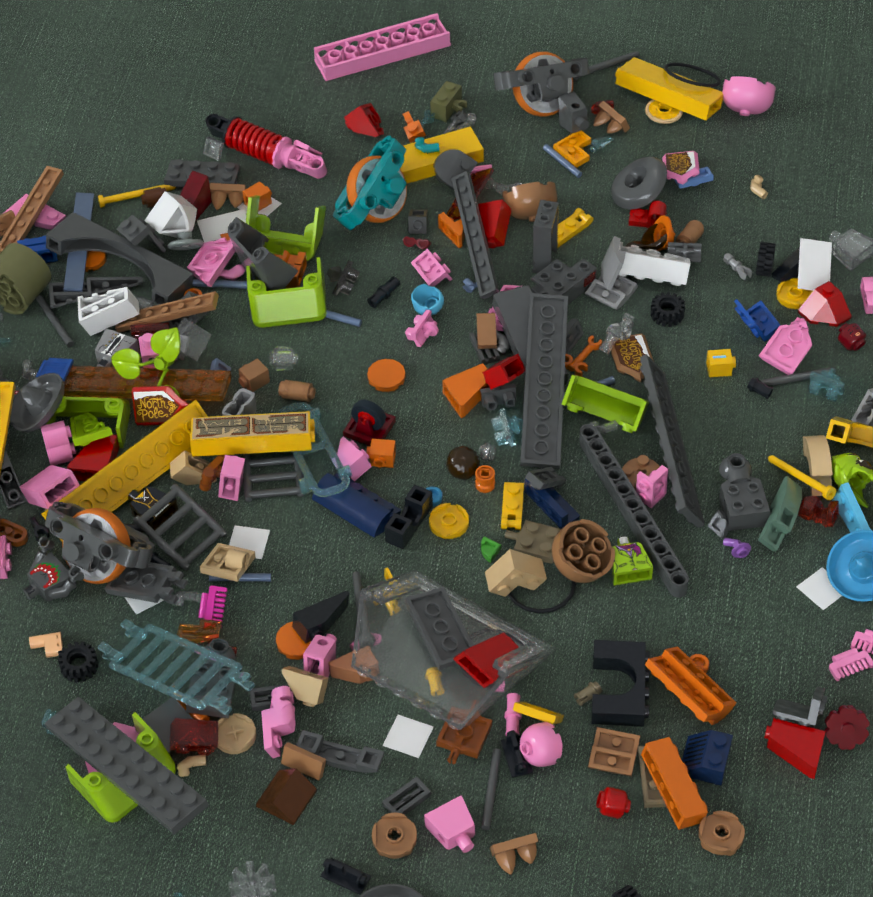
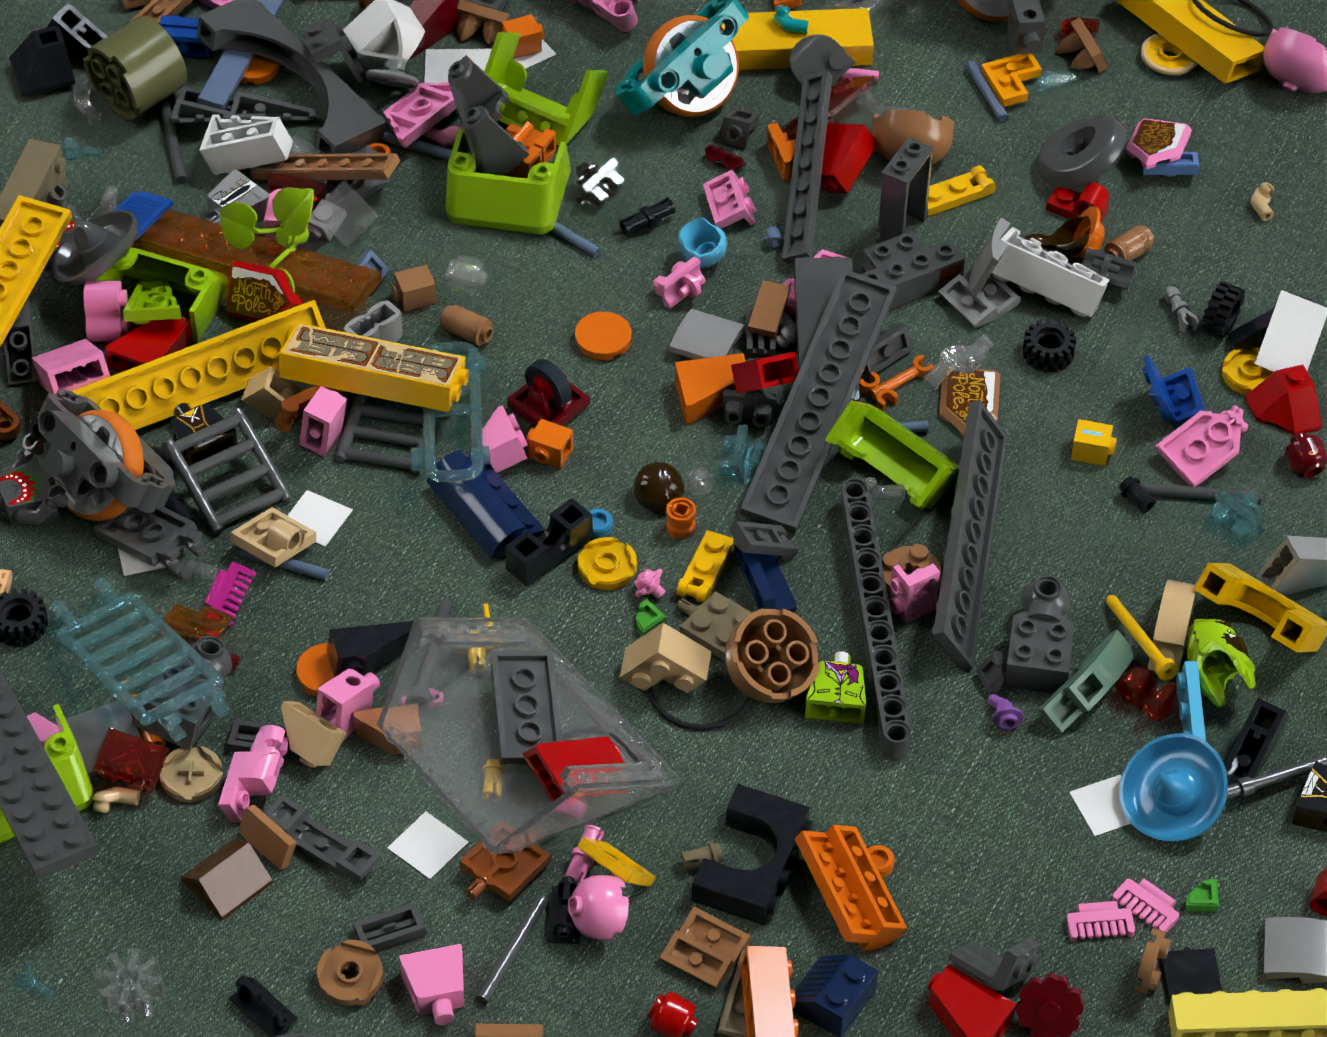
camera: 15 degrees right, 0 degrees up
none -> bright pink plant [634,568,666,599]
none -> light grey slope [668,309,744,359]

